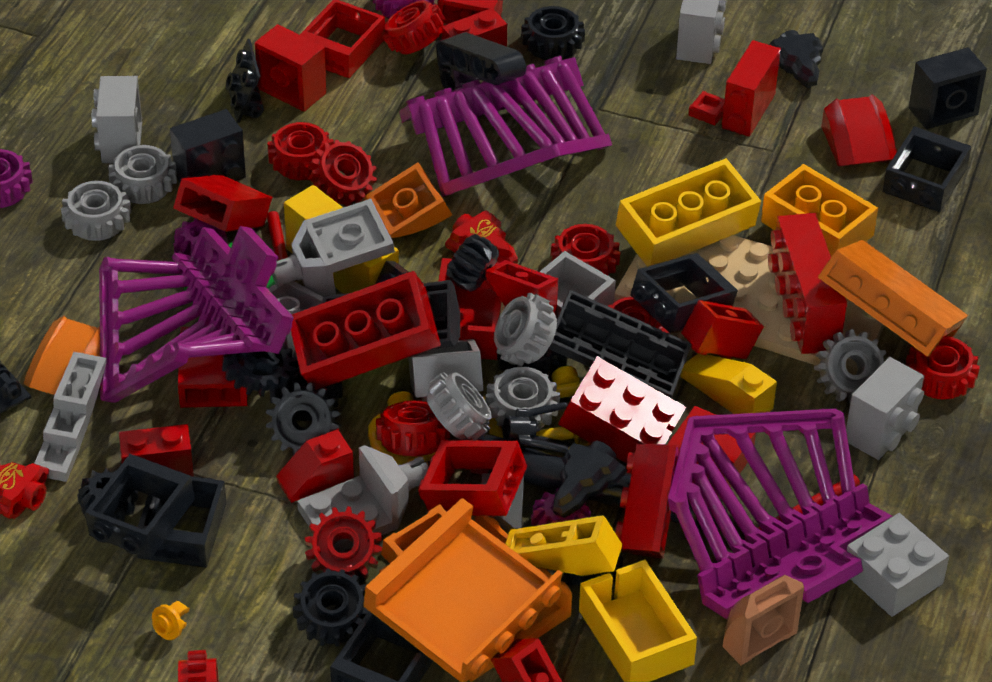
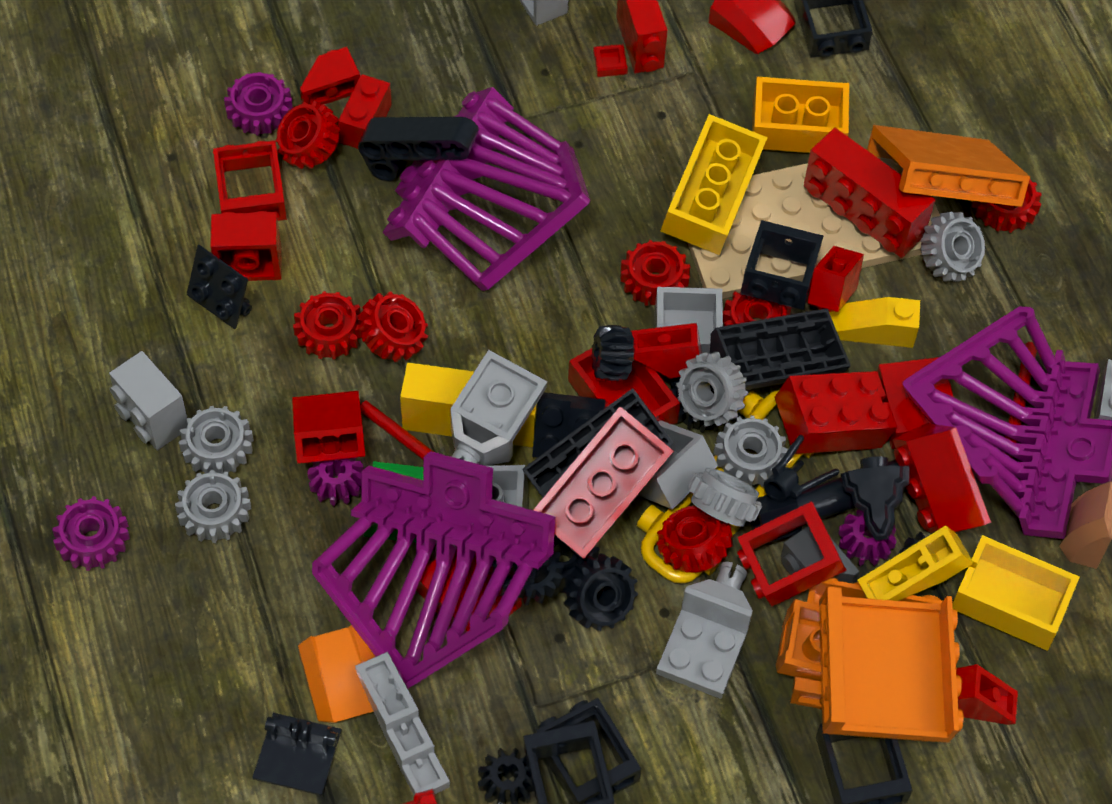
camera: 40 degrees left, 15 degrees up
red brick [119,424,194,477] -> none
black brick [170,109,246,183] -> none
red slope [276,429,354,503] -> none
black gear [293,569,369,647] -> none
red gear [305,506,382,579] -> none
orange slope [364,162,452,239] -> none
red rock [445,210,518,264] -> none
black gear [521,6,585,60] -> none
light grey brick [846,357,924,460] -> none

